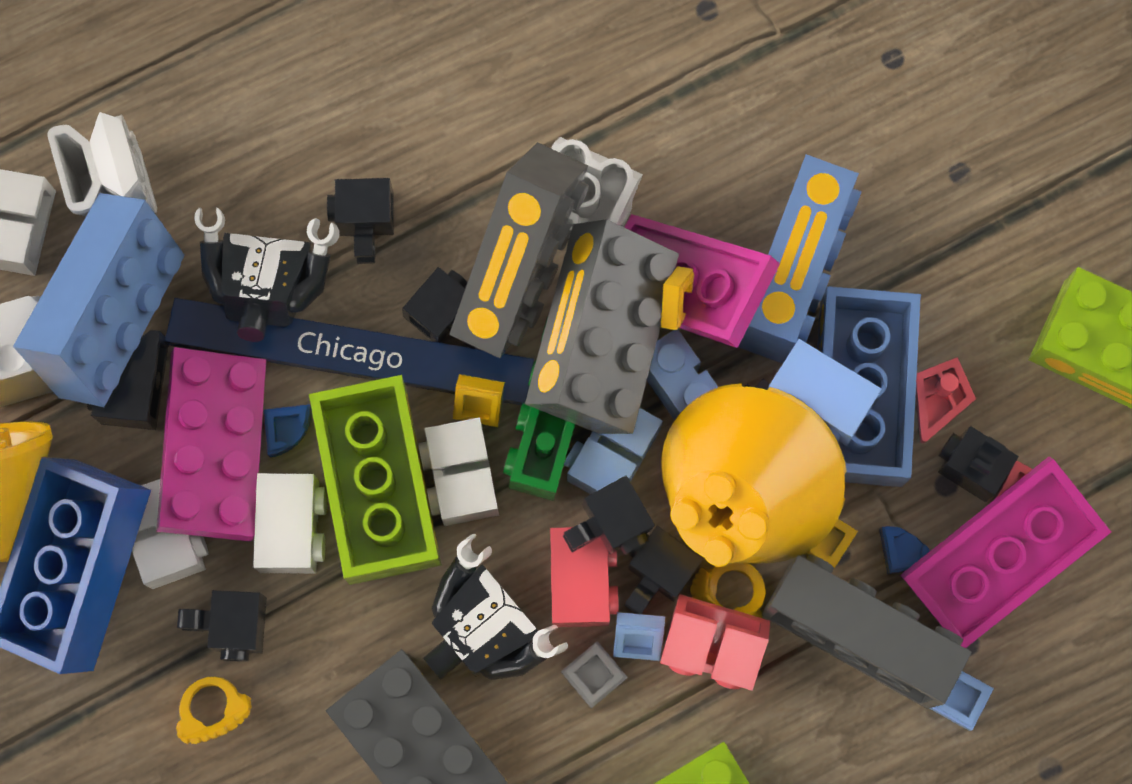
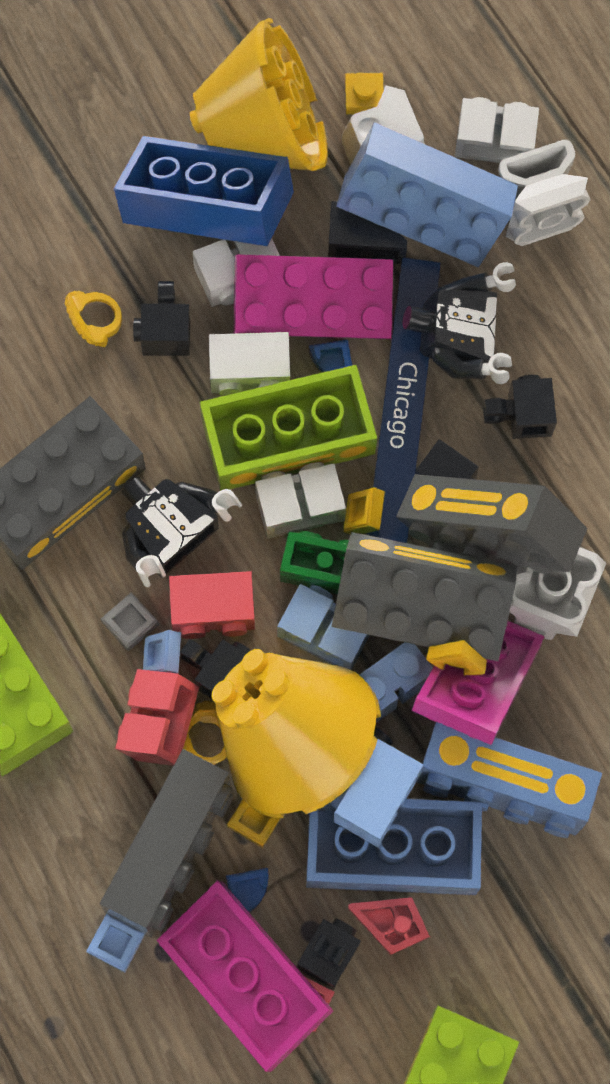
camera: 85 degrees right, 5 degrees down
black brick [563,475,655,555] -> none

